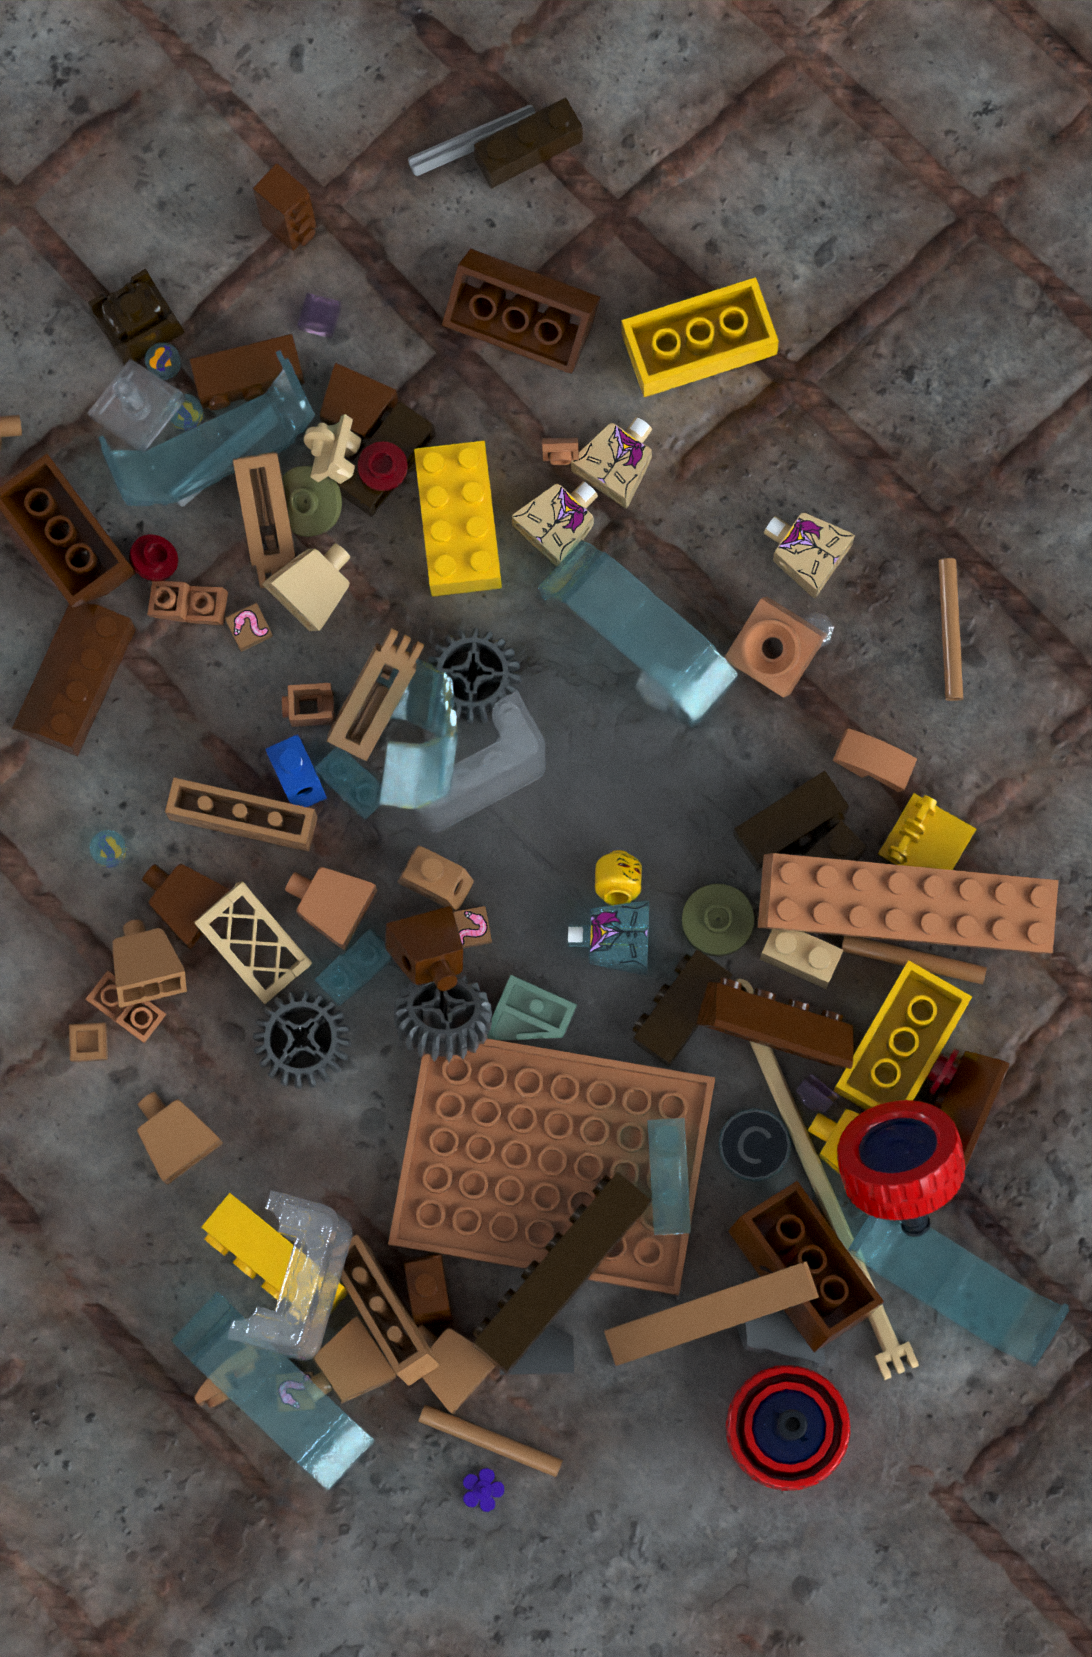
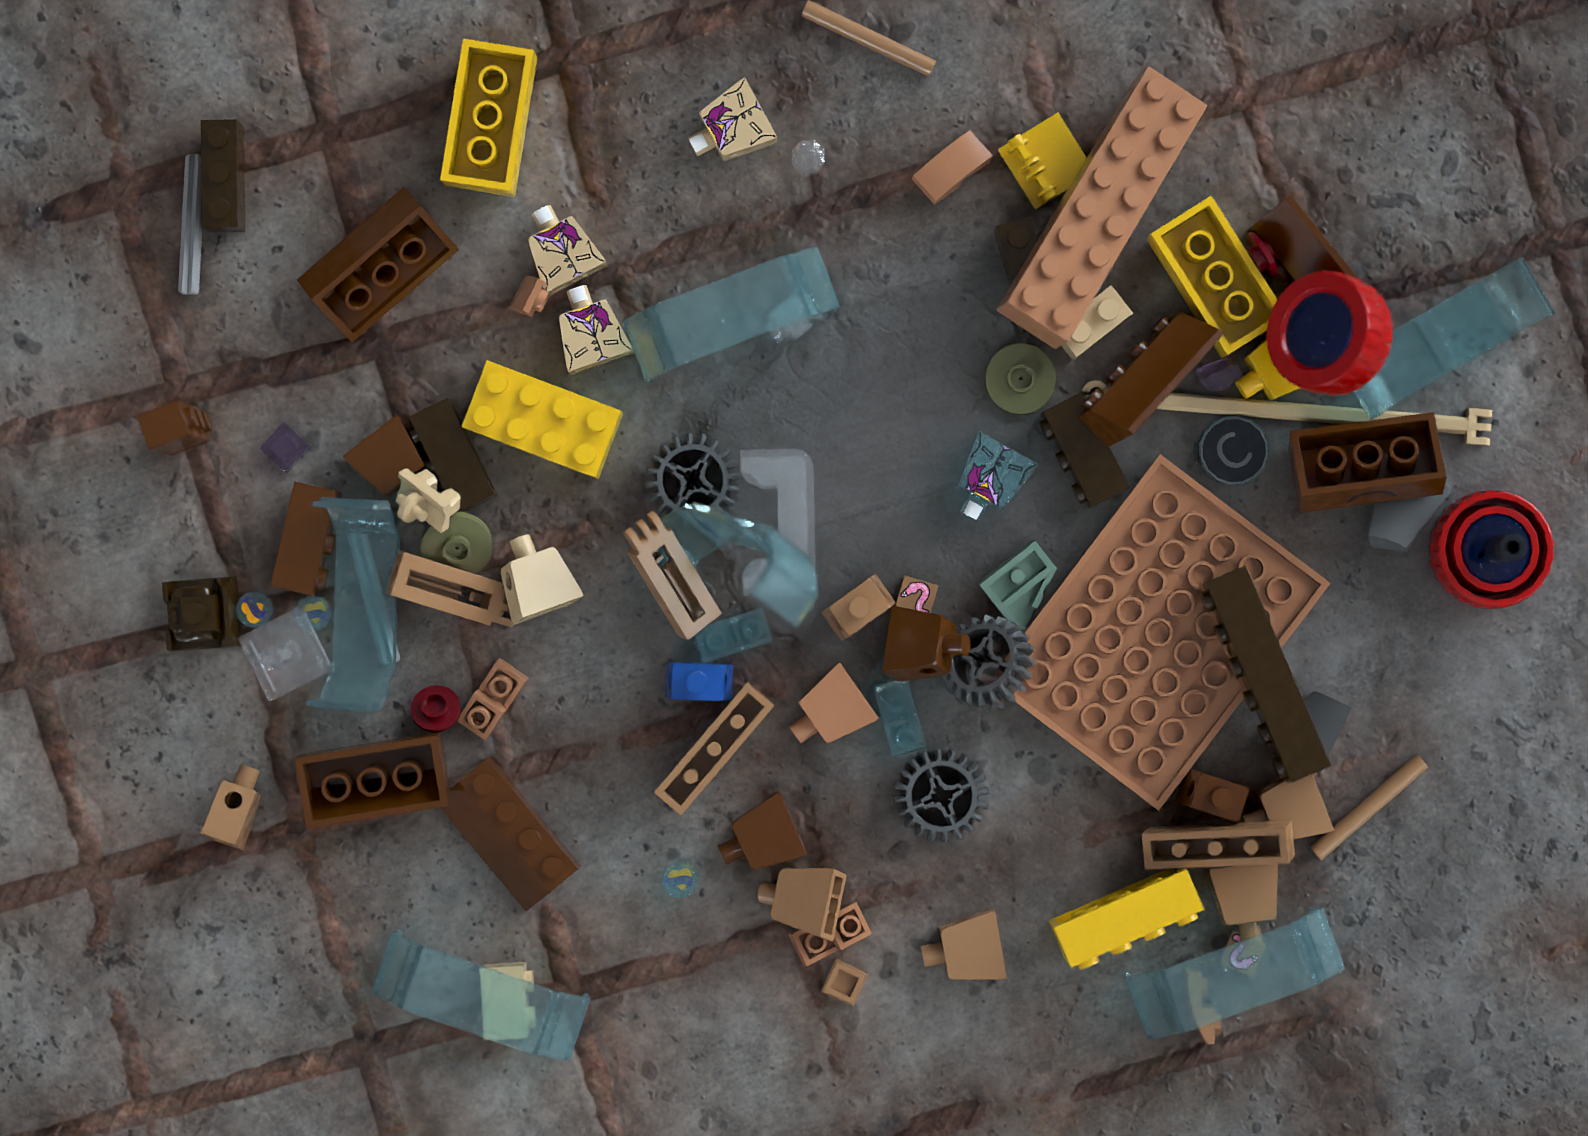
camera: 65 degrees left, 10 degrees up
tan window [194,881,312,1005] -> none
medium nougat tile [225,603,273,652] -> none
clear windscreen [228,1190,353,1361] -> none
nougat window [282,683,335,727] -> none
dark red piece [357,442,408,491] -> none
dark purple plant [462,1468,504,1512] -> none
yellow head [595,850,642,906] -> none
medium nougat tile [604,1261,819,1366] -> none
clear light blue slope [647,1118,691,1235] -> none
nougat piece [724,596,828,698] -> none
dark brown brick [733,770,849,870] -> none
medium nougat piece [841,936,987,985] -> none

